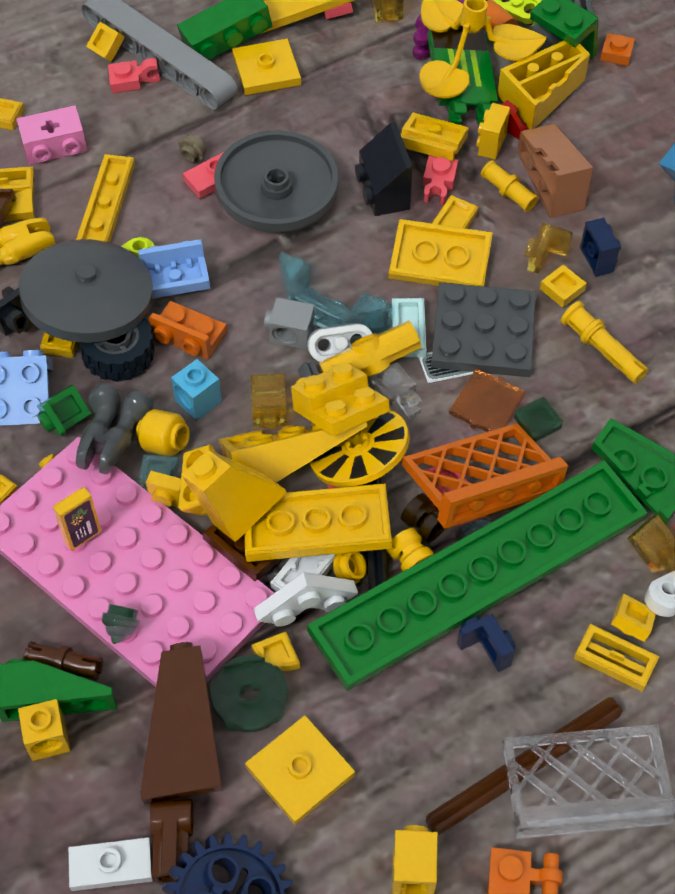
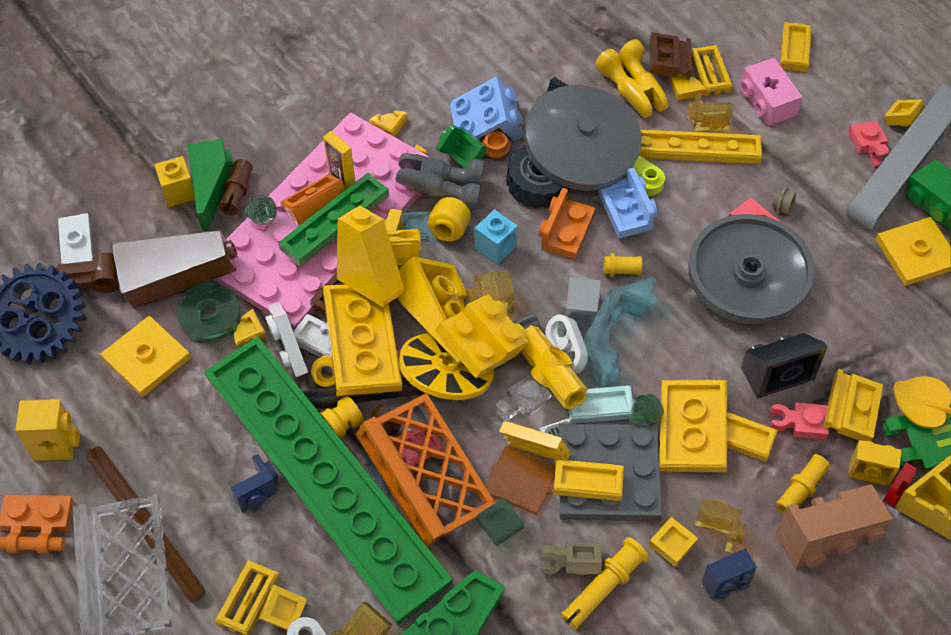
camera: 85 degrees right, 0 degrees up
none -> green plate [278,173,389,267]
none -> orange slope [280,174,346,226]
none -> orange plate [482,131,511,159]
none -> yellow tile [499,421,571,460]
none -> dark tan plate [541,541,602,575]
none -> yellow tile [553,459,624,501]
none -> yellow pin [603,253,642,277]
none -> clear green plate [629,393,664,426]
none -> clear yellow bracket [687,92,733,131]

